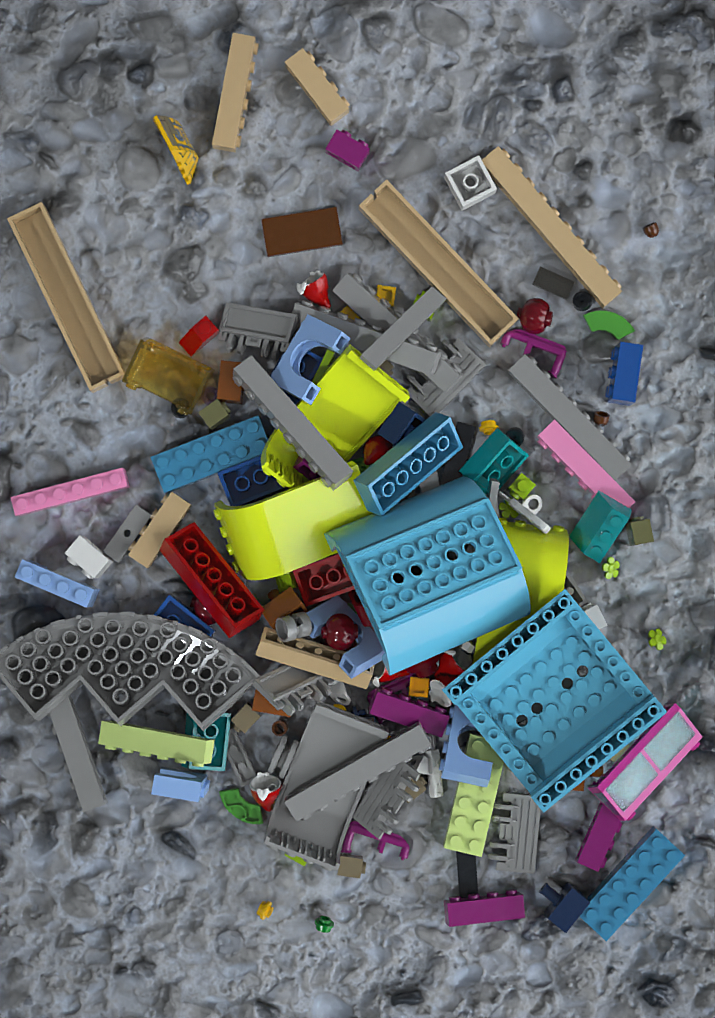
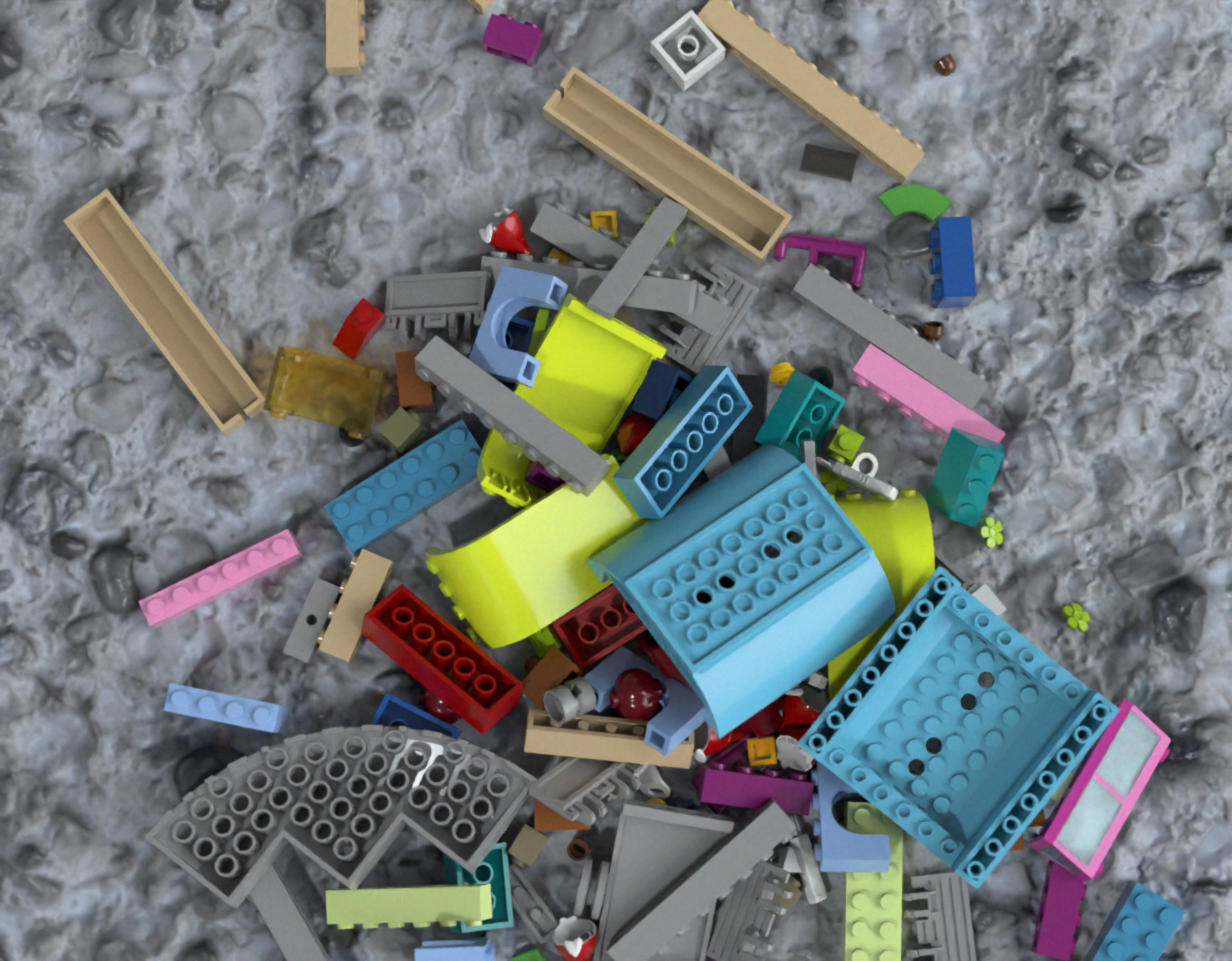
camera: 10 degrees left, 5 degrees down
white brick [65,535,114,579] -> none
yellow wedge [152,115,199,185] -> none
blue brick [217,456,286,506] -> none
reddish brown tile [261,207,343,257] -> none
dark red plant [517,298,553,334] -> none
black tile [573,291,592,311] -> none
olive brick [625,516,654,546] -> none

